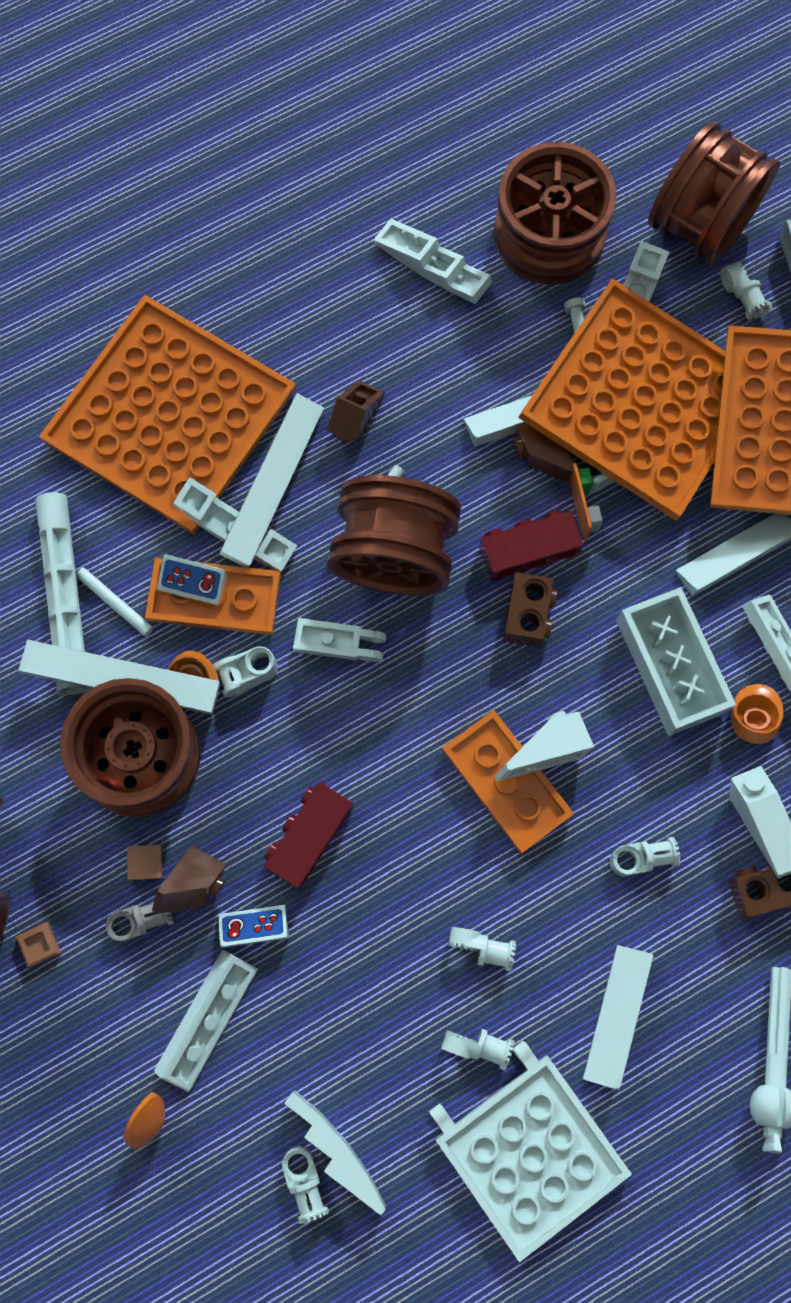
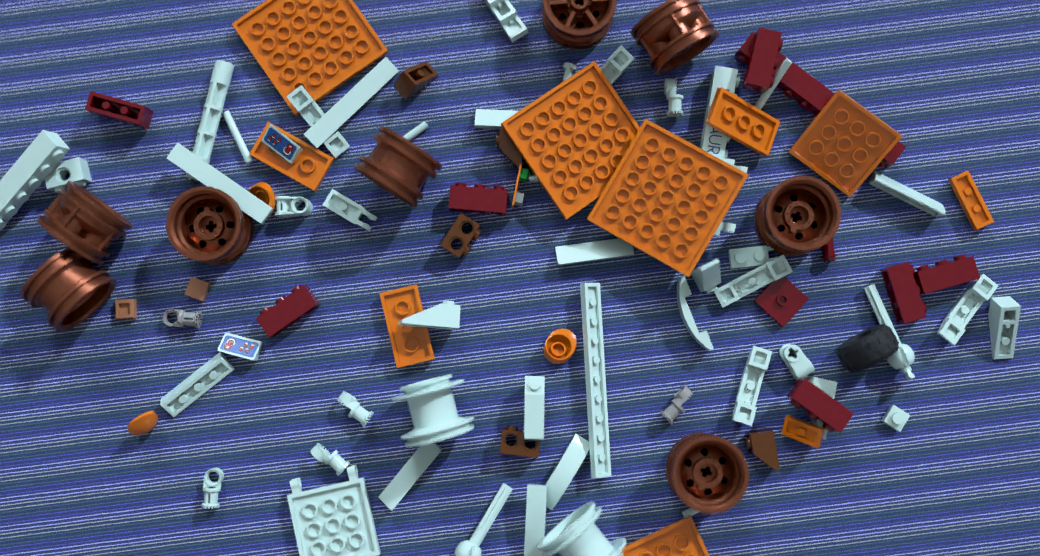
camera: 30 degrees right, 10 degrees up
reddish brown slope [152,845,226,914] -> none
light aqua slope [284,1090,386,1215] -> none
light aqua connector [610,837,680,877] -> none
light aqua brick [616,587,736,736] -> none
none -> light aqua wheel [391,374,474,447]

